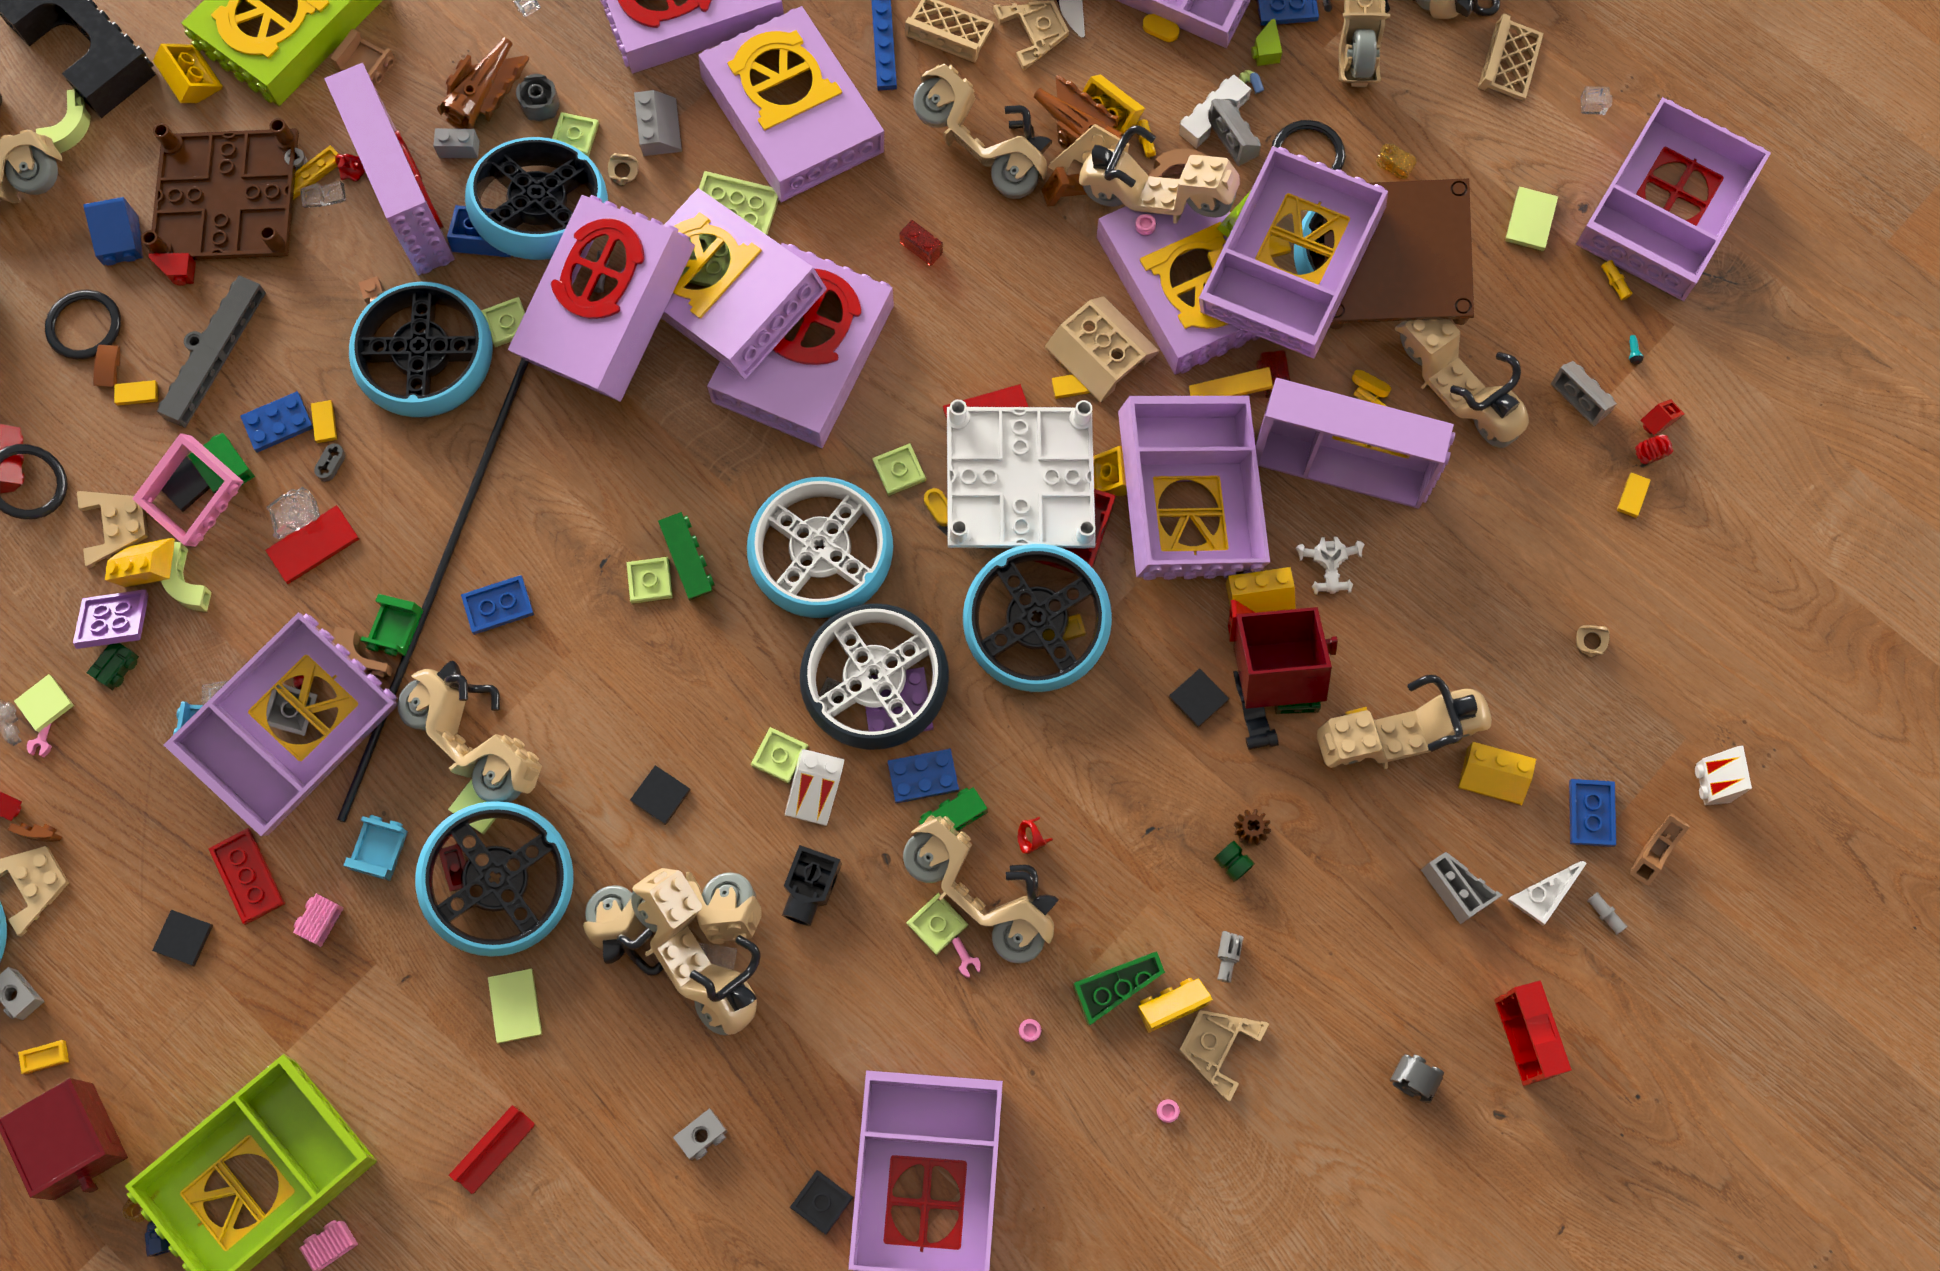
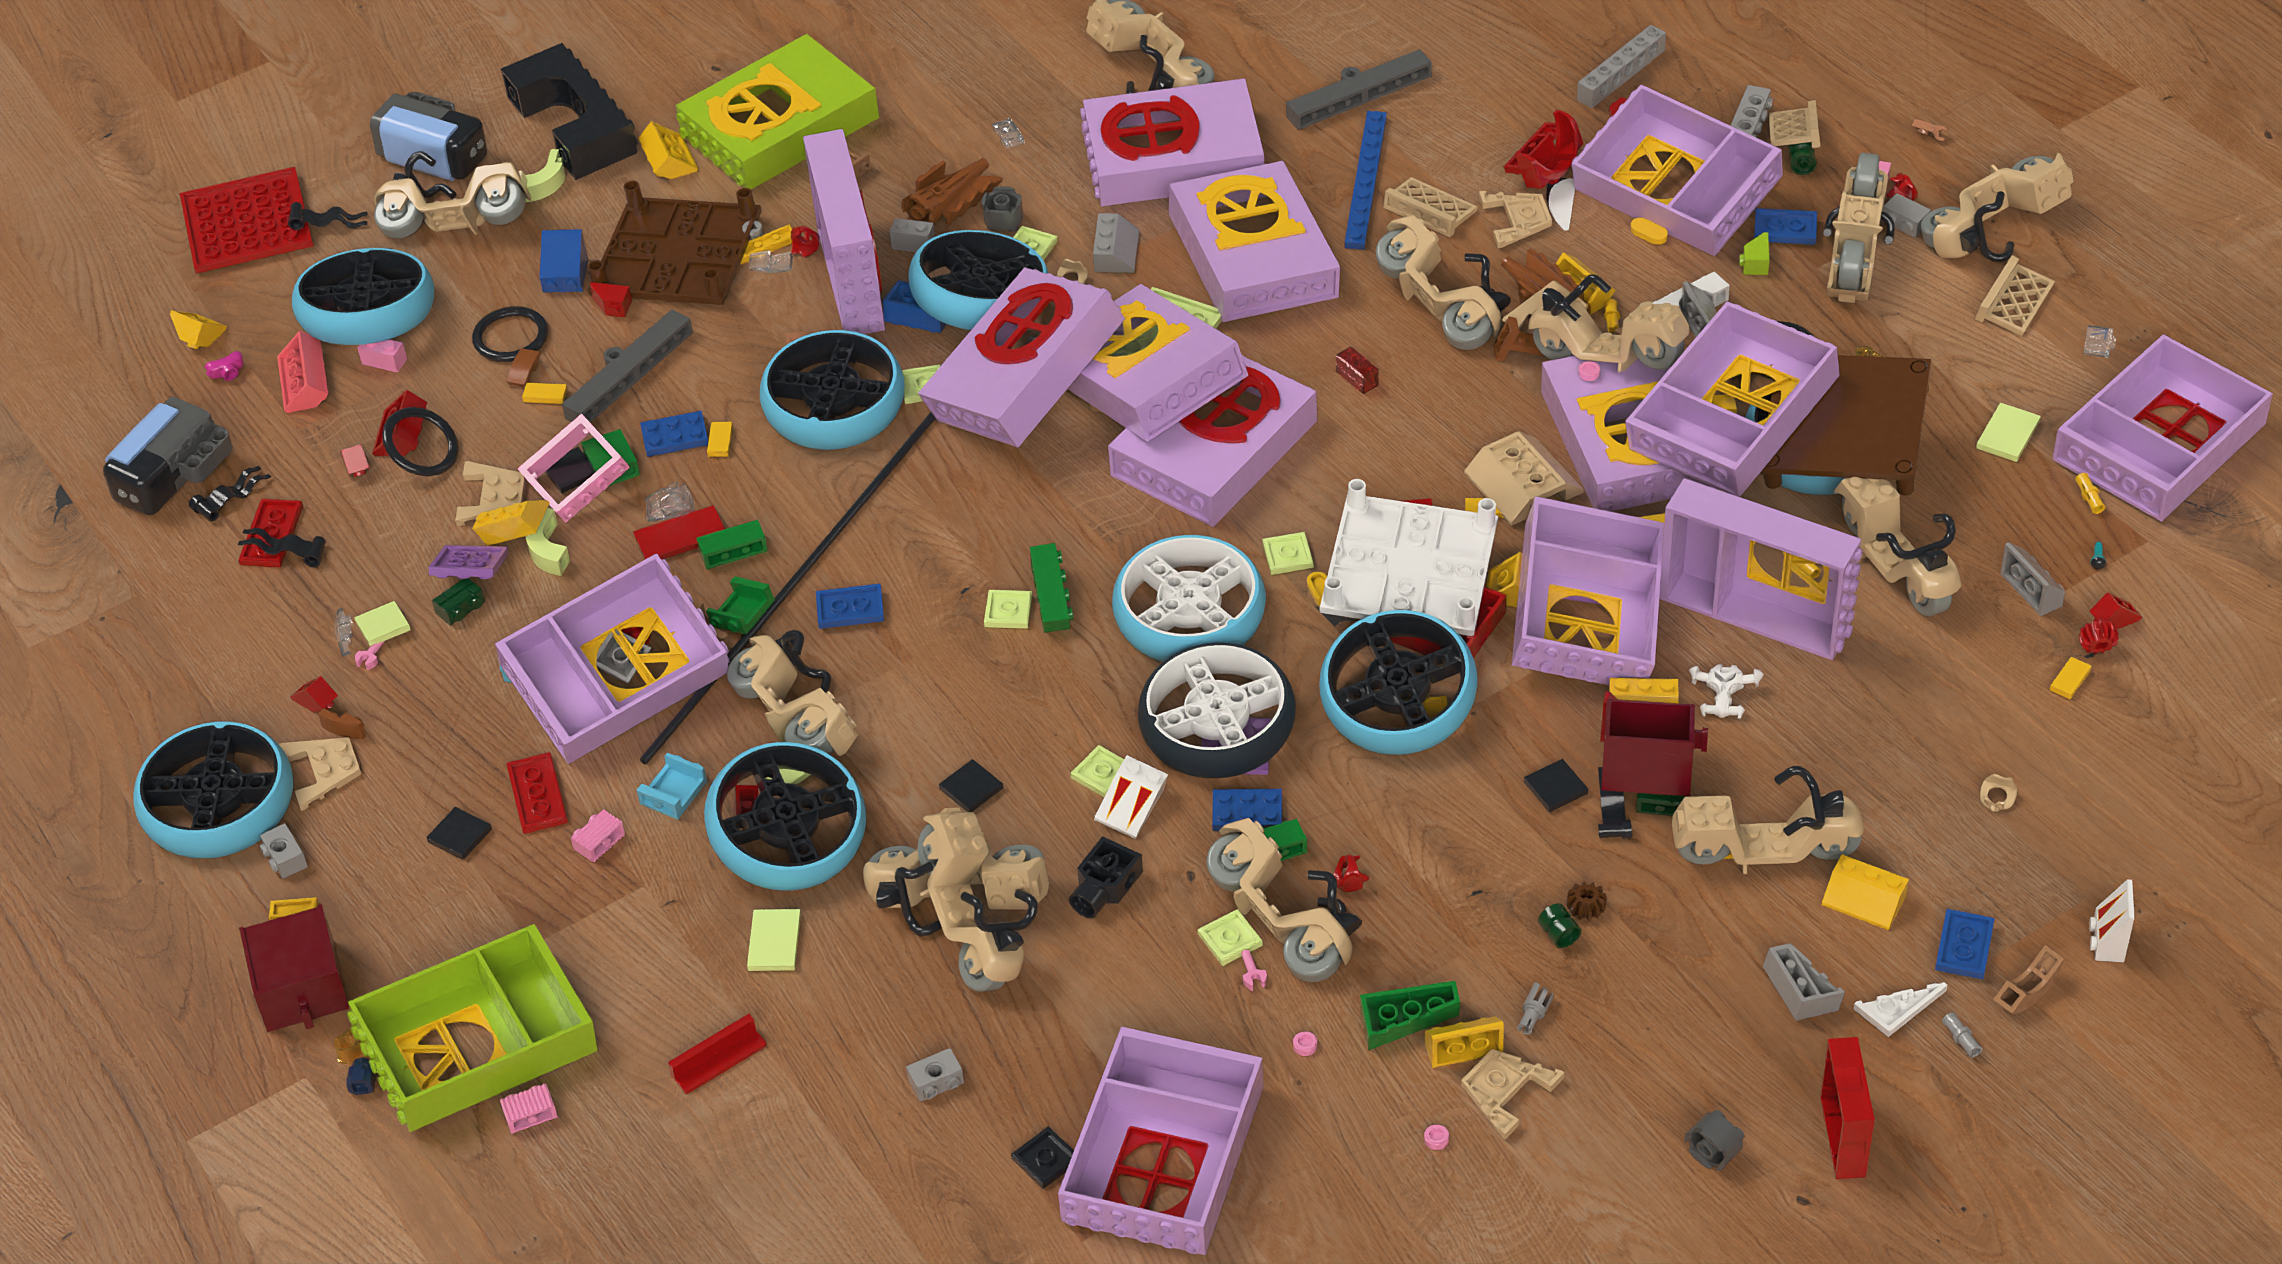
camera: 15 degrees right, 25 degrees down
dark grey beam [314,443,346,482] -> none
medium blue arm [1239,70,1264,94] -> none
none -> green brick [696,520,768,570]

